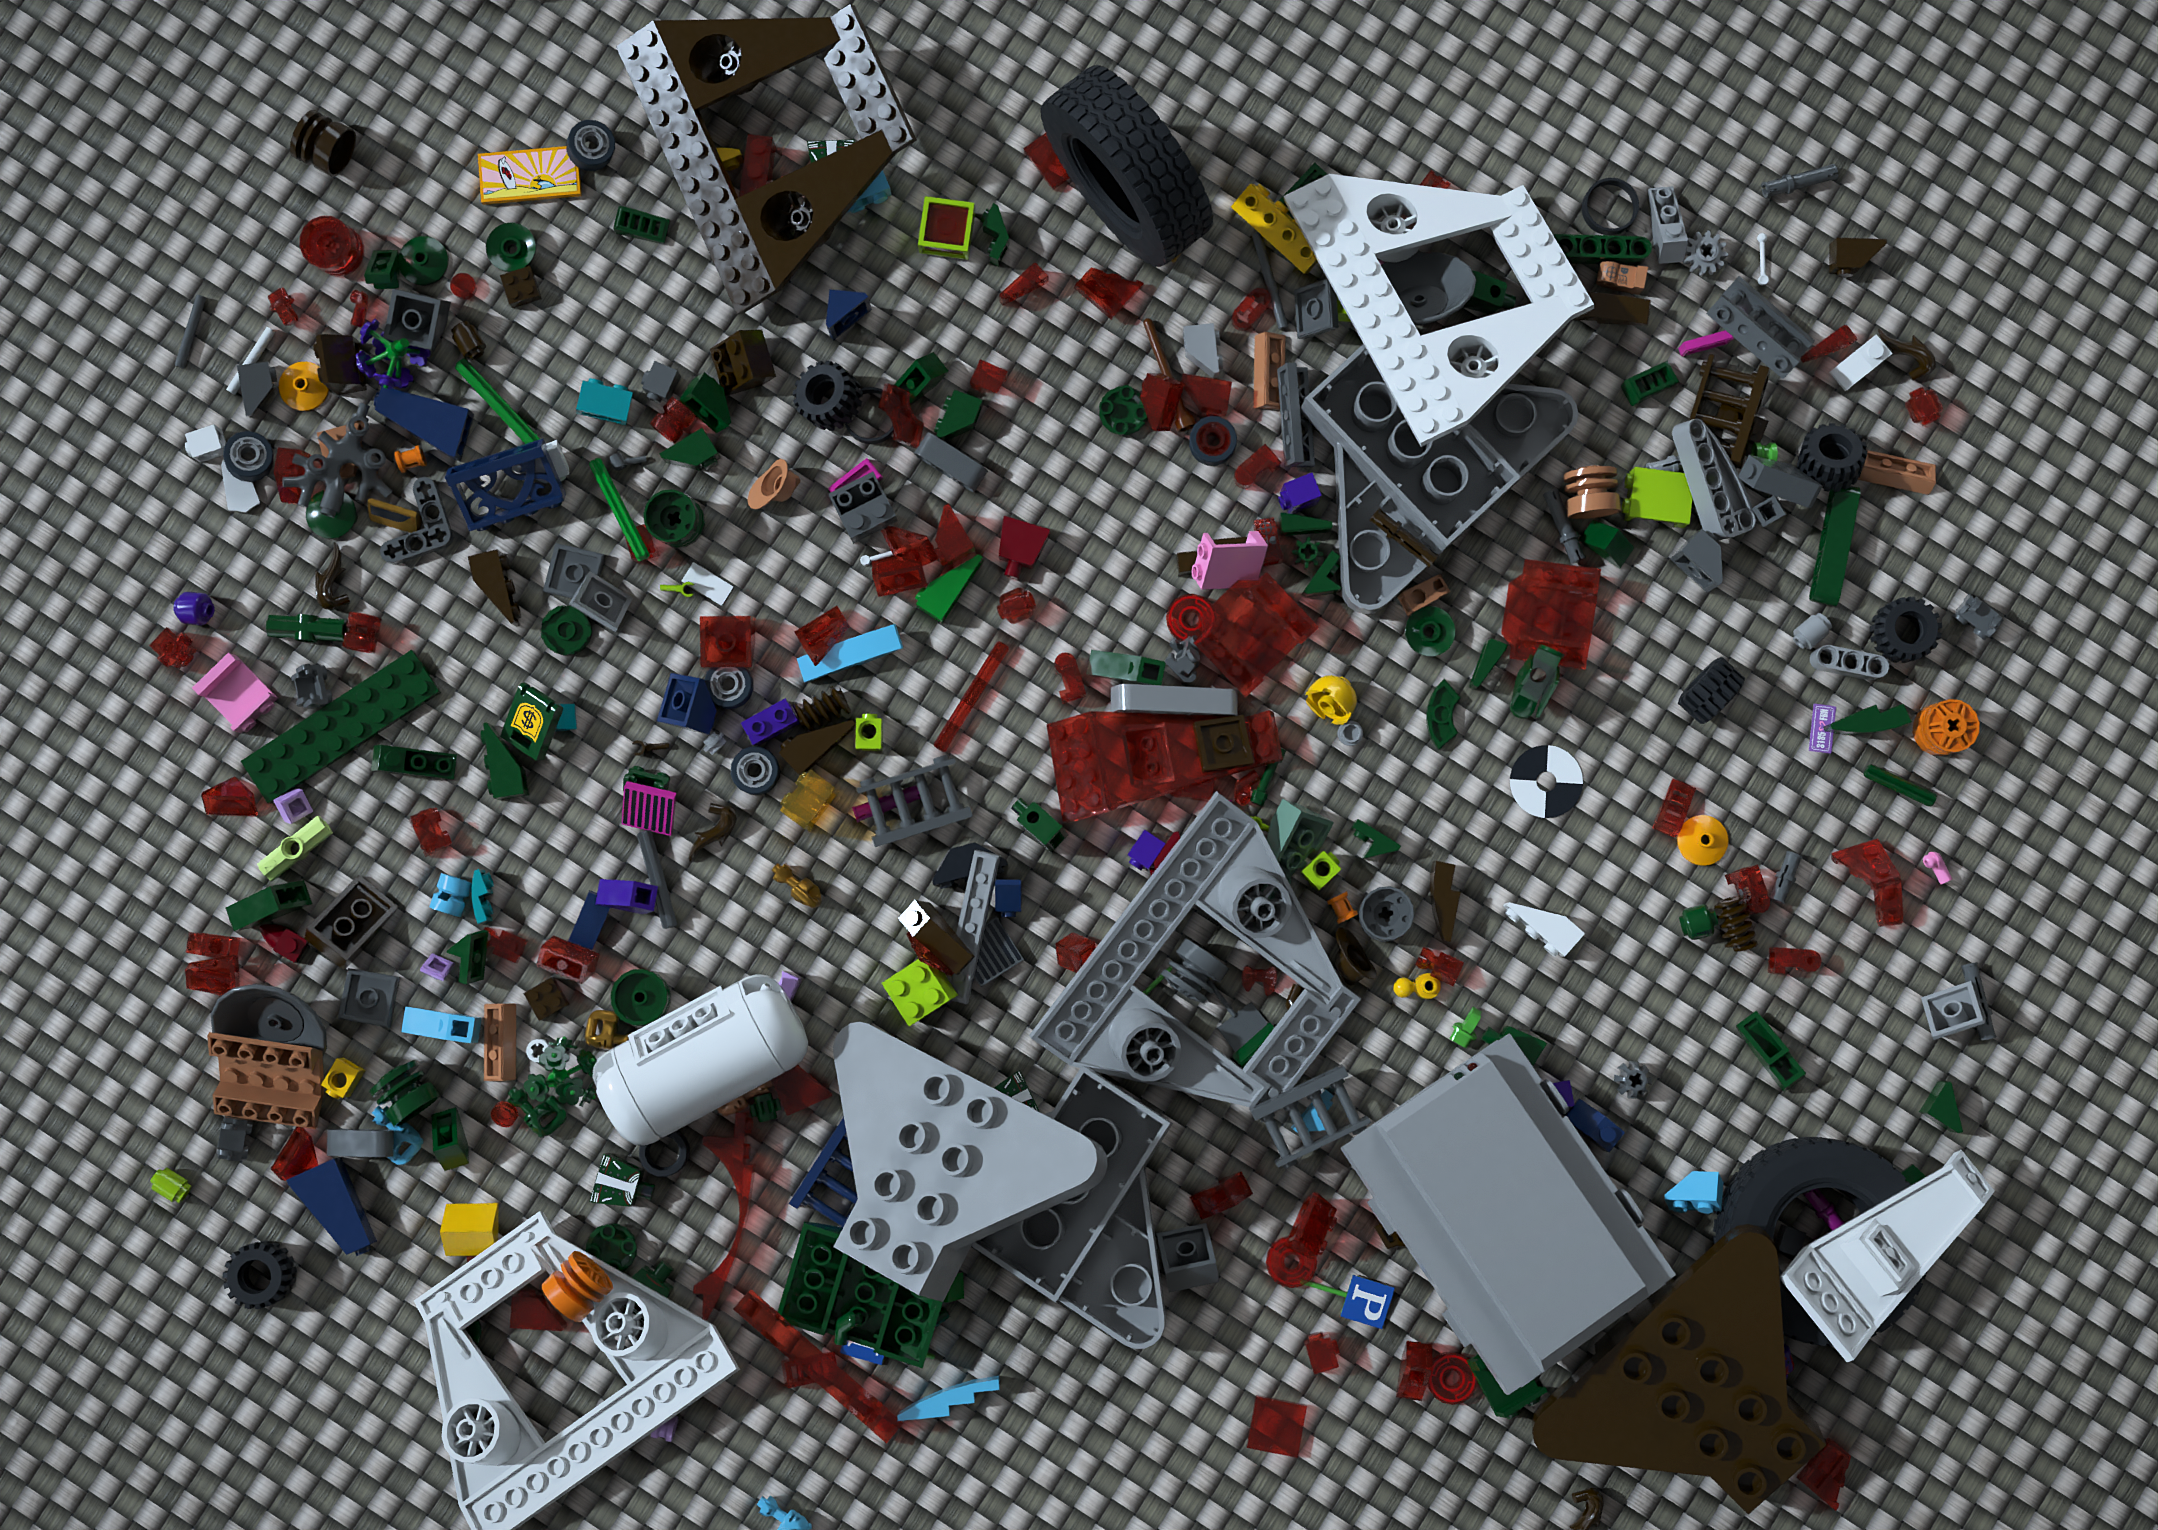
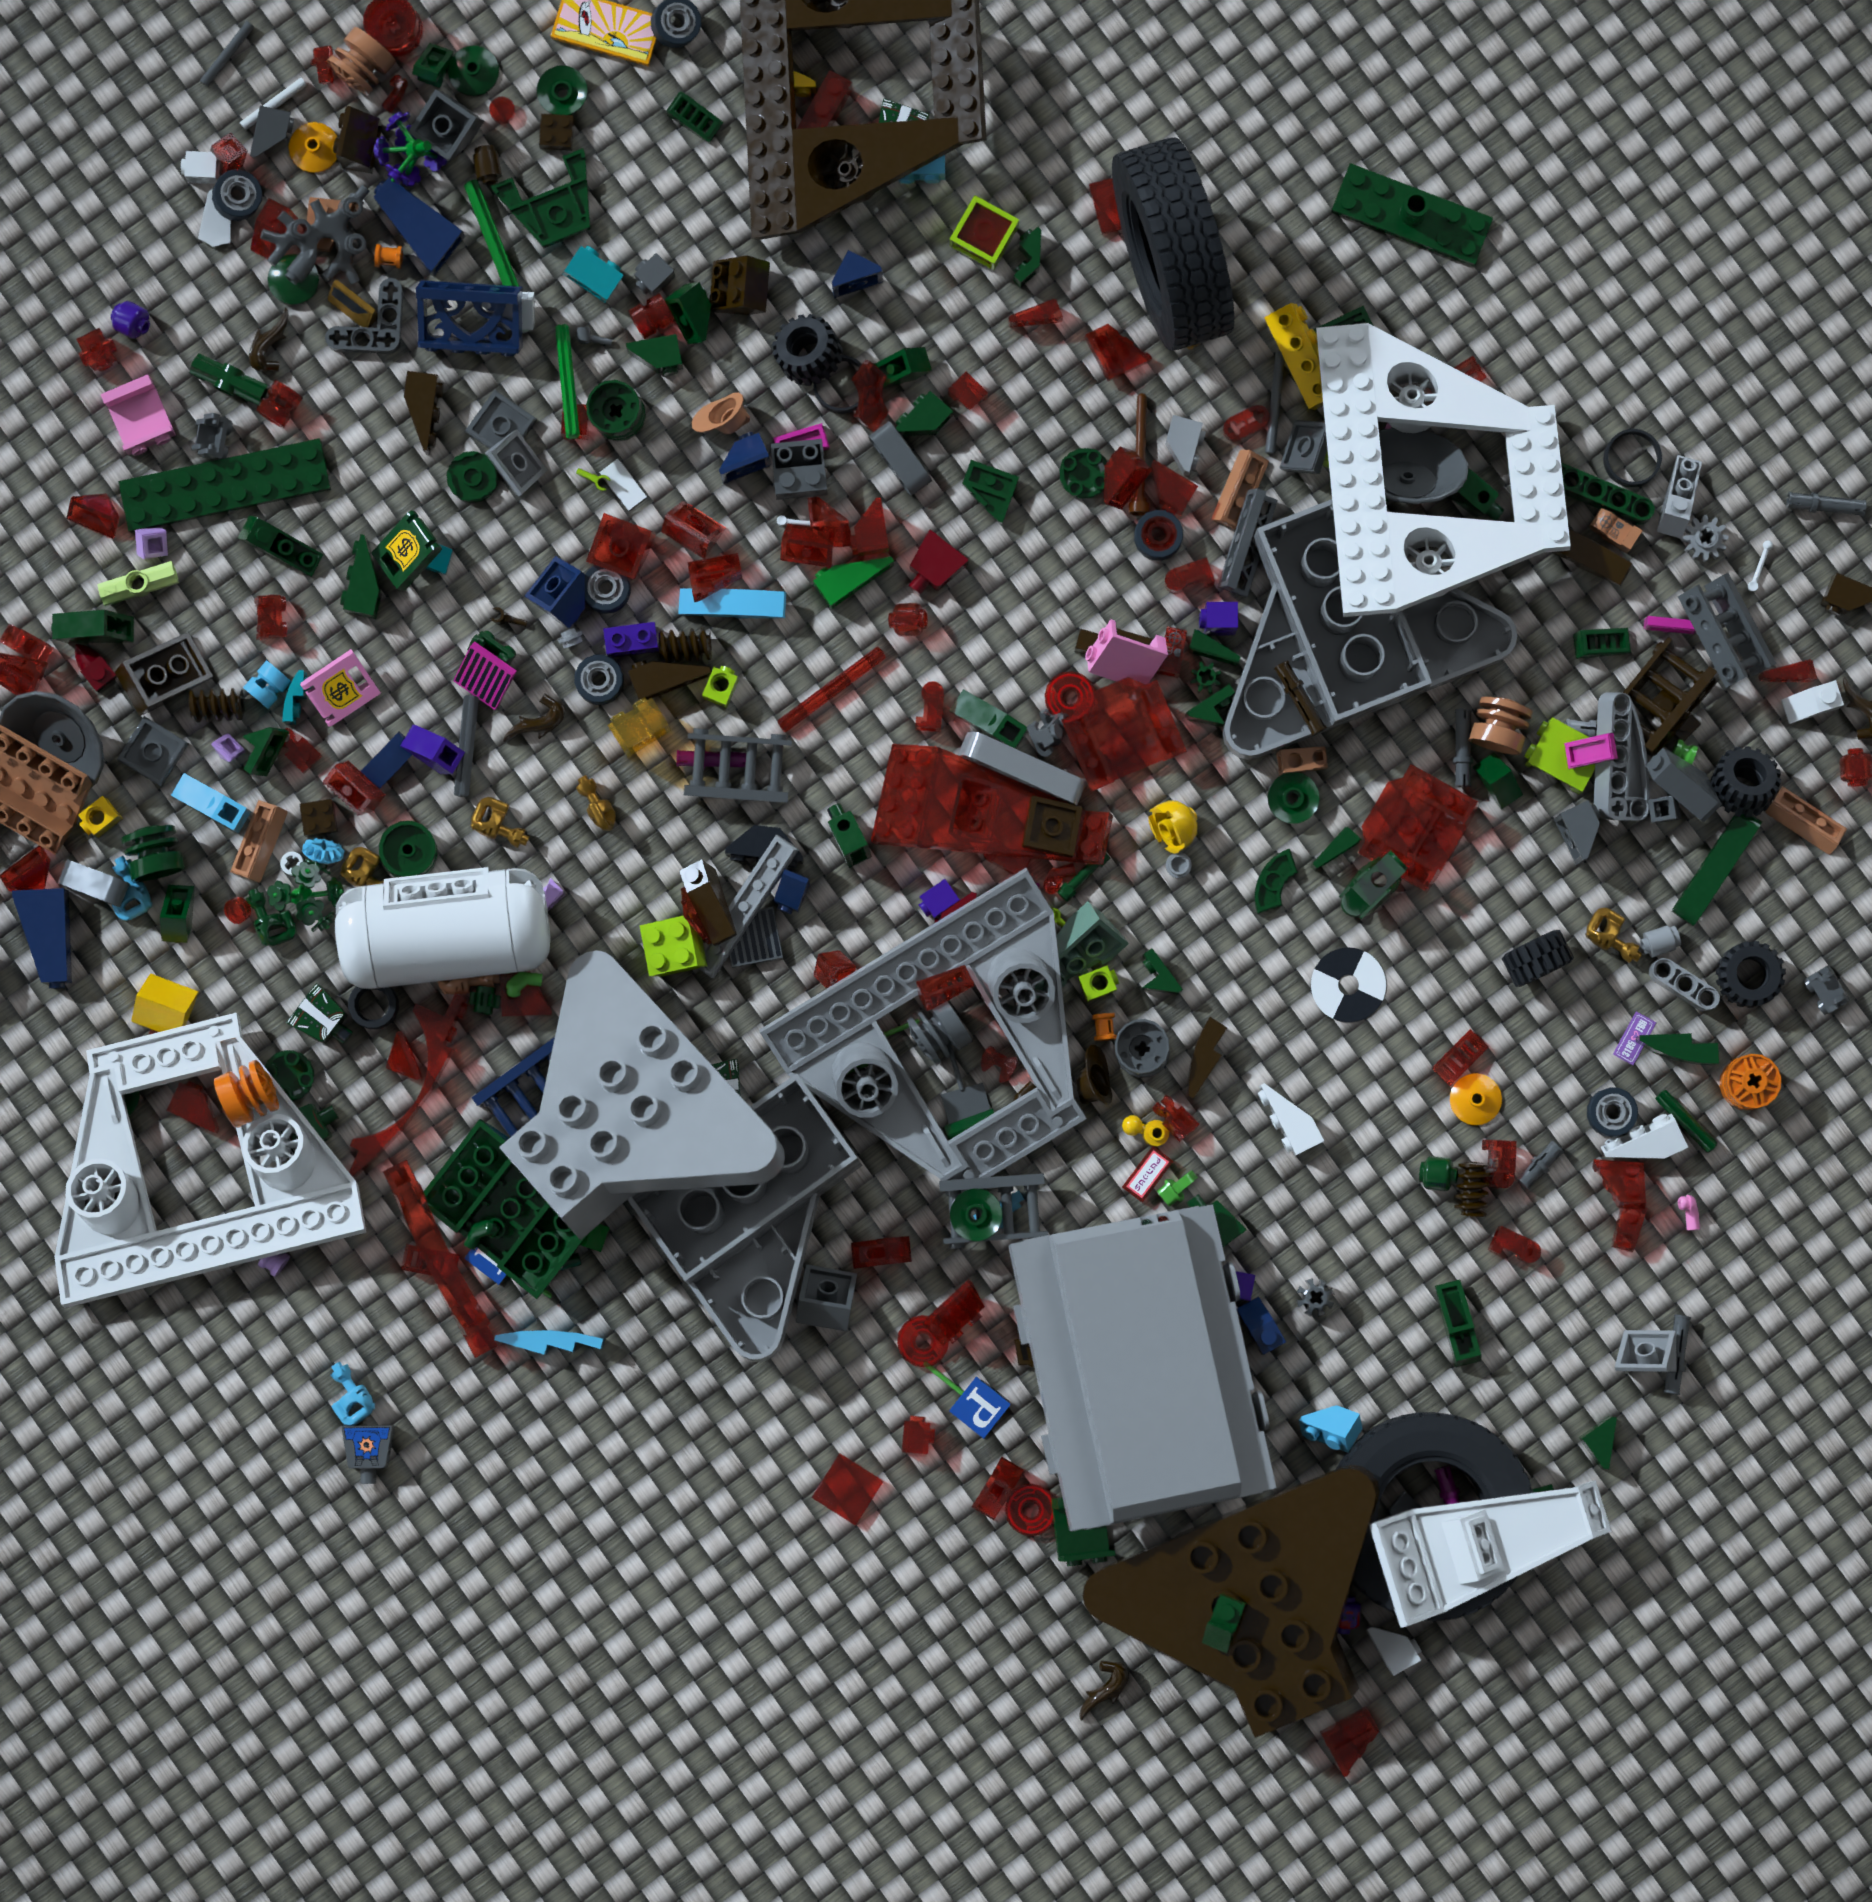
camera: 25 degrees right, 0 degrees up
none -> dark brown piece [189,688,245,723]
none -> clear red panel [210,132,248,175]
none -> bright pink container [300,649,381,727]
none -> medium azure gear [302,838,344,864]
none -> nougat wheel [326,27,396,95]
none -> clear red slope [386,1030,424,1082]
none -> pearl gold piece [470,797,529,848]
none -> dark green wing [491,148,591,249]
none -> bright green arm [506,972,542,998]
none -> clear red slope [661,501,726,559]
none -> dark blue slope [719,432,771,484]
none -> clear red slope [916,965,974,1011]
none -> dark green dish [950,1188,1002,1241]
none -> dark green wing [962,460,1019,524]
none -> tile [1121,1146,1174,1203]
none -> dark green slope [1202,1593,1246,1653]
none -> dark green plate [1331,163,1493,267]
none -> white slope [1365,1626,1421,1676]
none -> dark pink tile [1564,733,1618,769]
none -> pearl gold piece [1585,907,1642,963]
none -> wheel [1587,1087,1638,1137]
none -> white slope [1601,1114,1688,1159]

